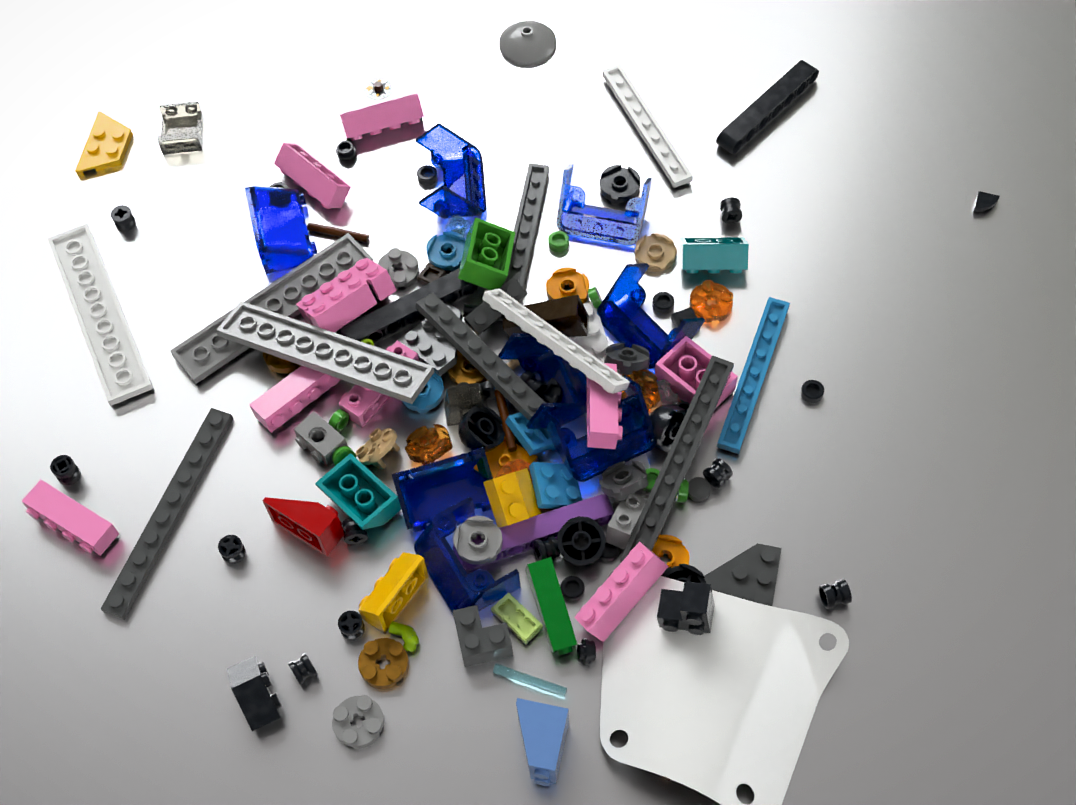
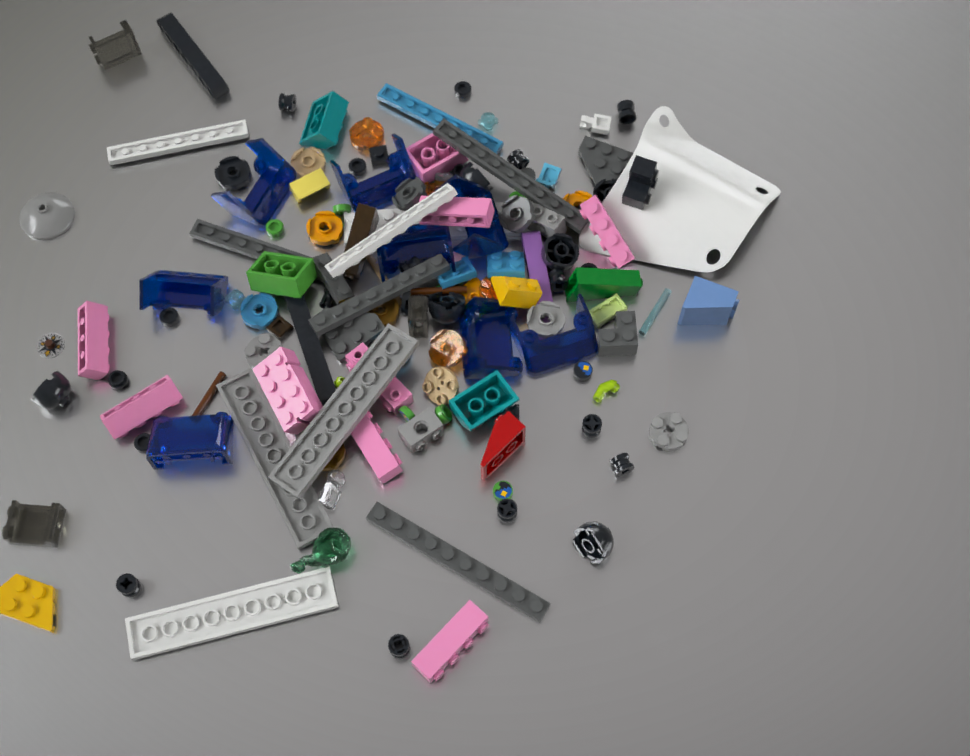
camera: 80 degrees left, 5 degrees up
black brick [227,656,282,731] -> none
yellow slope [358,552,429,634] -> none
pearl gold plate [358,638,409,689] -> none
black tile [539,378,563,408] -> none
black plate [577,638,596,664] -> none
none -> black cylinder [31,371,71,409]
none -> clear smoke panel [88,20,142,70]
none -> light yellow hinge [289,168,331,203]
none -> clear green hair [290,528,351,574]
none -> clear plate [318,470,345,510]
none -> clear light blue plate [478,112,498,131]
none -> tile [493,481,513,501]
none -> medium azure bracket [536,163,562,189]
none -> tile [573,361,593,381]
none -> black cylinder [573,521,614,564]
none -> white plate [579,114,612,135]

